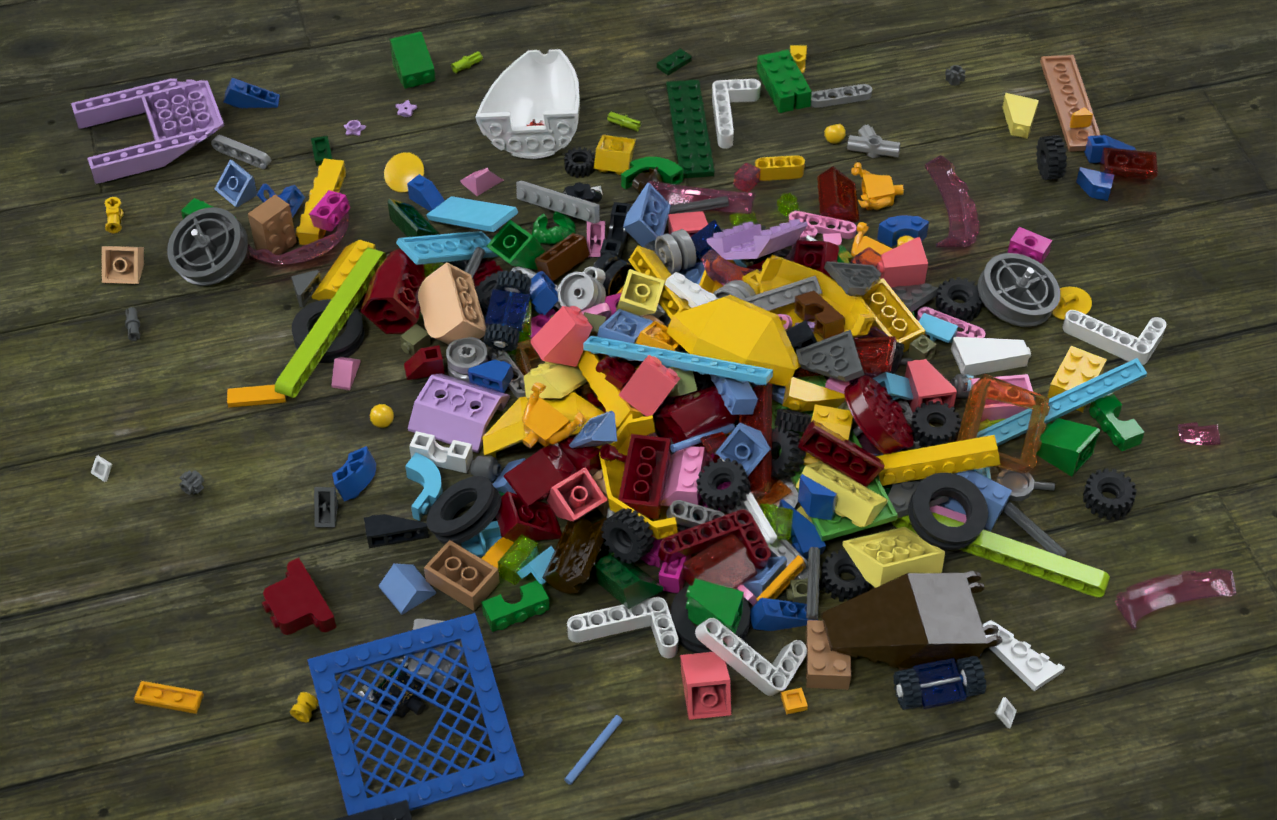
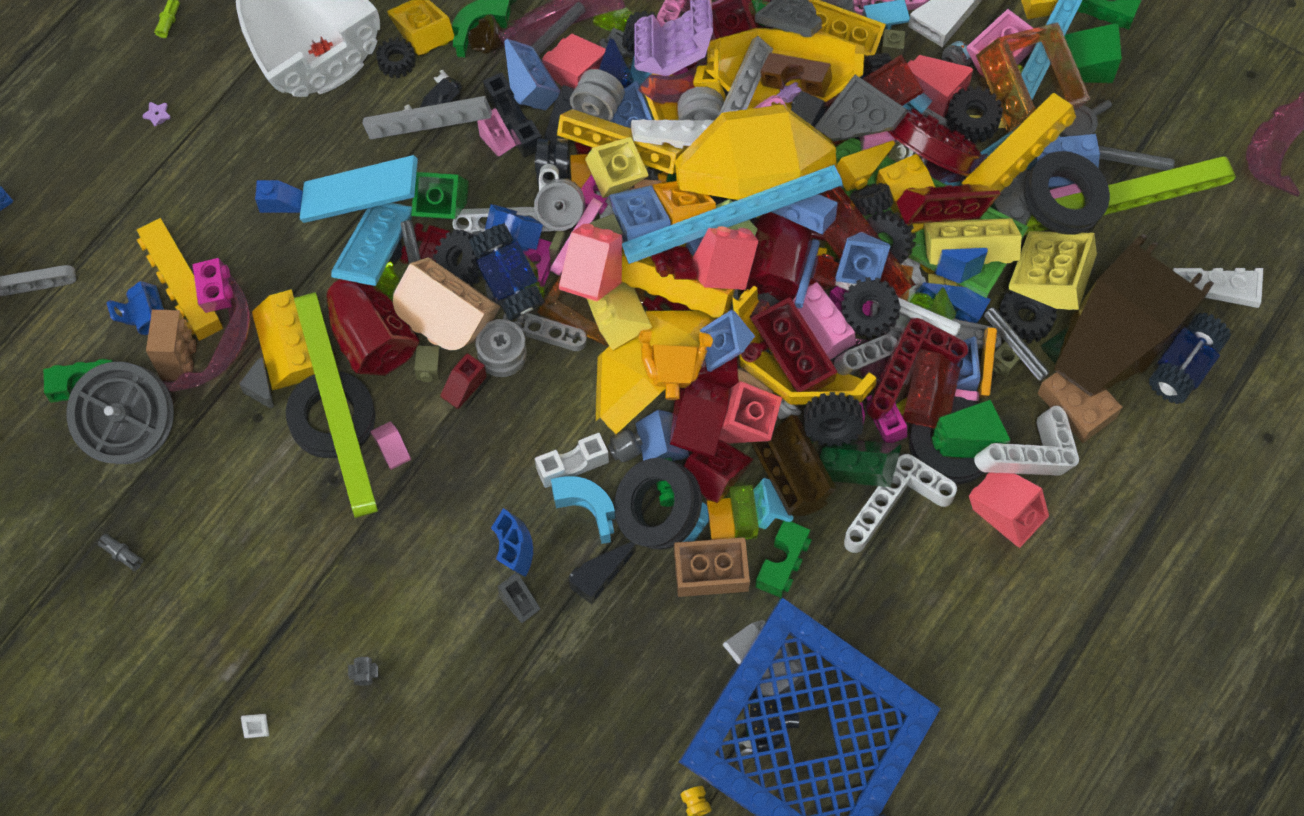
camera: 40 degrees left, 15 degrees up
light nougat slope [102,246,144,284] -> none
medium blue slope [215,160,257,207] -> none
light orange tile [227,385,286,408] -> none
dark red brick [261,557,337,635] -> none
dark green plate [311,136,332,166] -> none
lavender plate [344,120,366,136] -> none
yellow piece [370,404,394,428] -> none
medium blue slope [379,563,436,615] -> none
yellow shield [384,153,424,192] -> none
dark green slope [387,198,440,237] -> none
green slope [390,32,436,89] -> none
lavender slope [408,374,510,453] -> none
bright pink slope [460,168,504,196] -> none
blue slope [468,359,514,393] -> none
green piece [532,211,576,245] -> none
reddish brown brick [535,233,590,281] -> none
medium blue piece [564,715,623,785] -> none
blue slope [750,598,817,631] -> none
light orange plate [781,688,808,714] -> none
white slope [995,697,1017,728] -> none
black tyre [1083,468,1137,520] -> none

